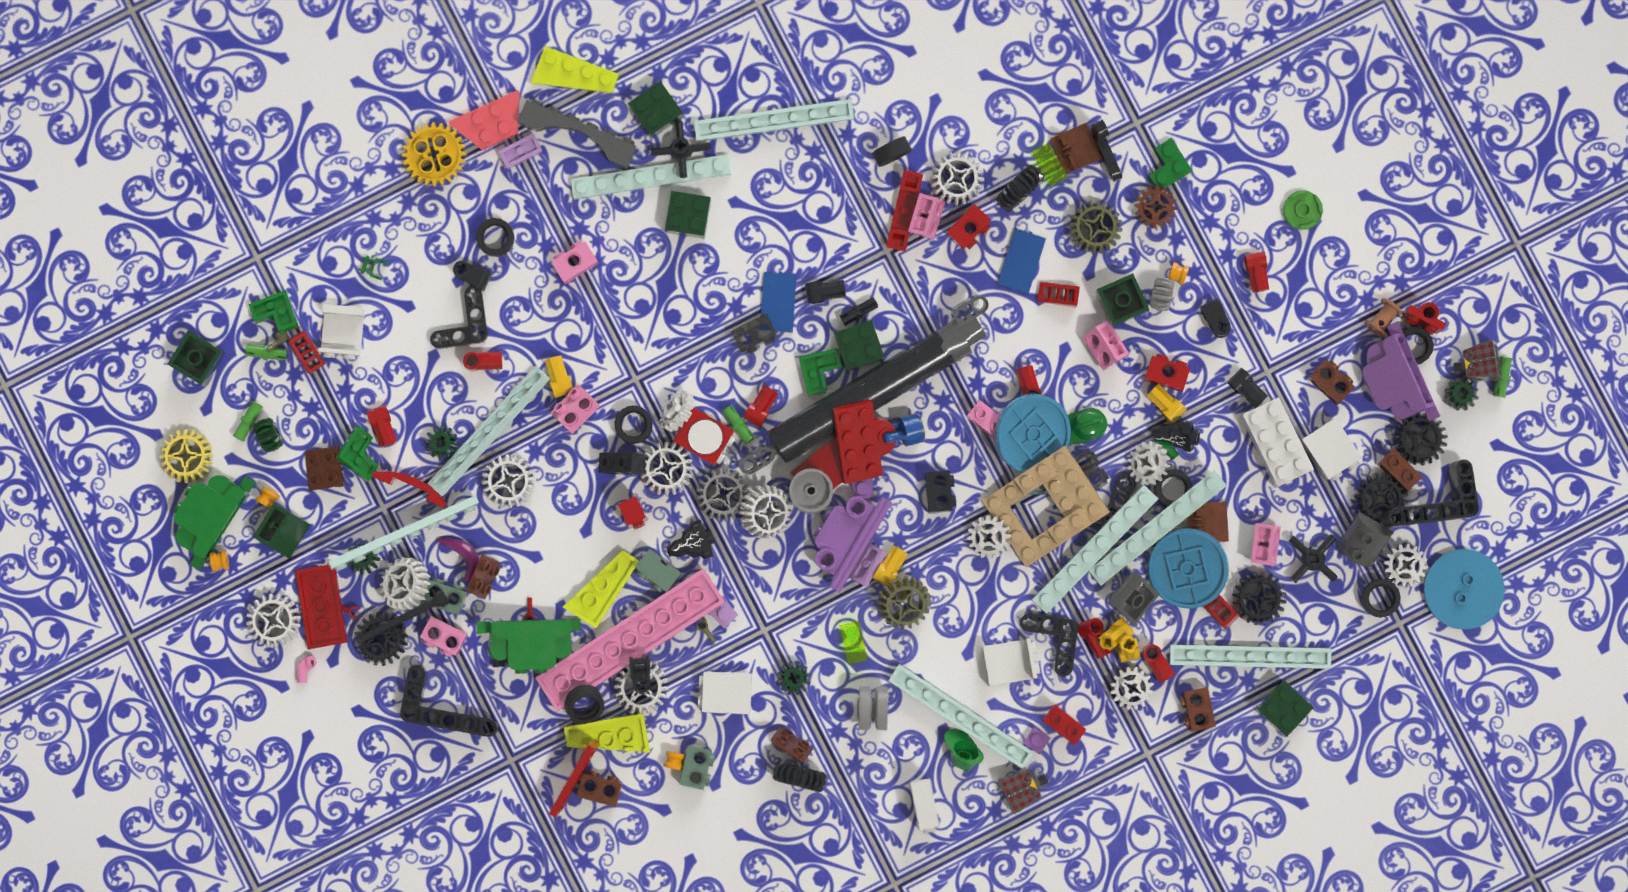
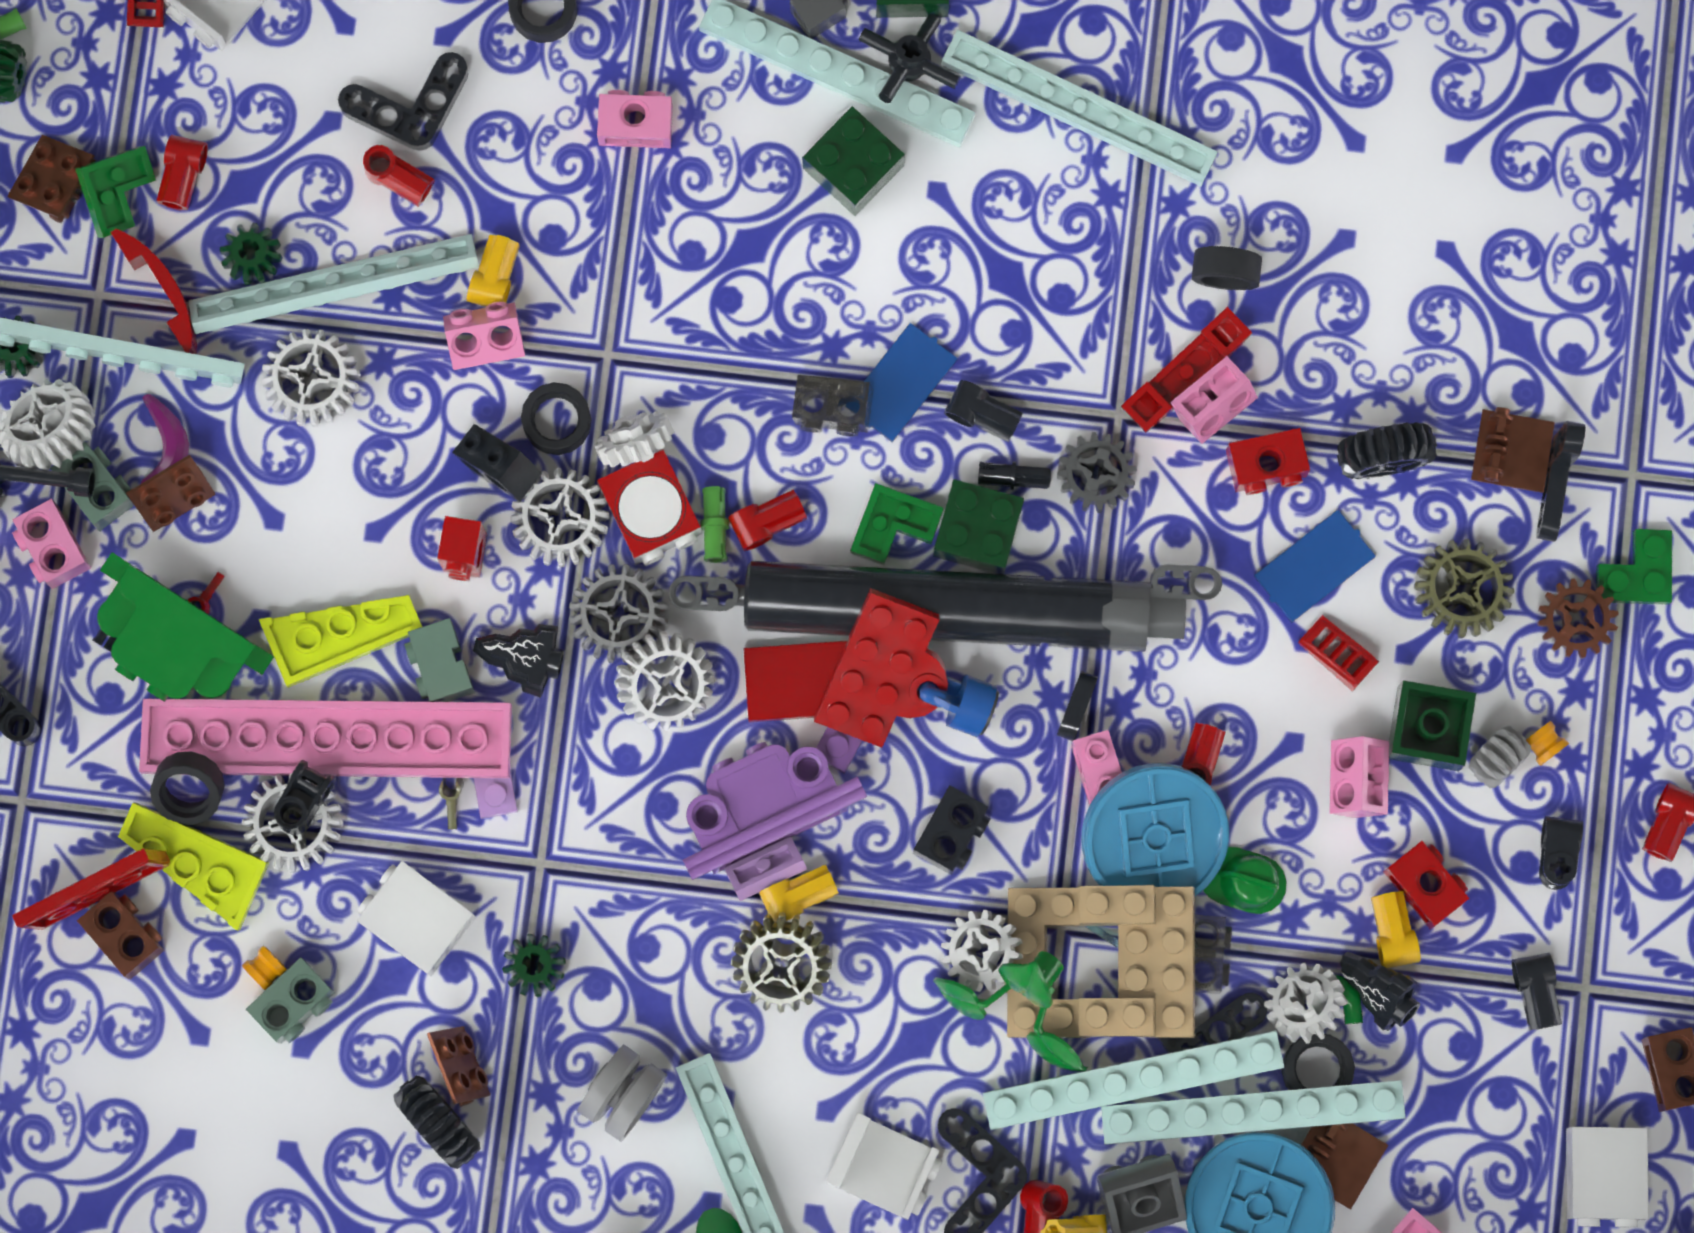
camera: 30 degrees right, 5 degrees down
black piece [453,260,493,291] -> none
light grey wheel [789,468,833,515] -> none
clear neon green plate [839,621,868,665] -> none
white gear [930,152,984,206] -> none
clear neon green plate [1031,143,1068,187] -> none
white brick [1240,397,1314,488] -> none
none -> green plant [933,951,1088,1072]
none -> dark grey gear [1057,432,1137,513]
none -> black beam [1057,671,1098,741]

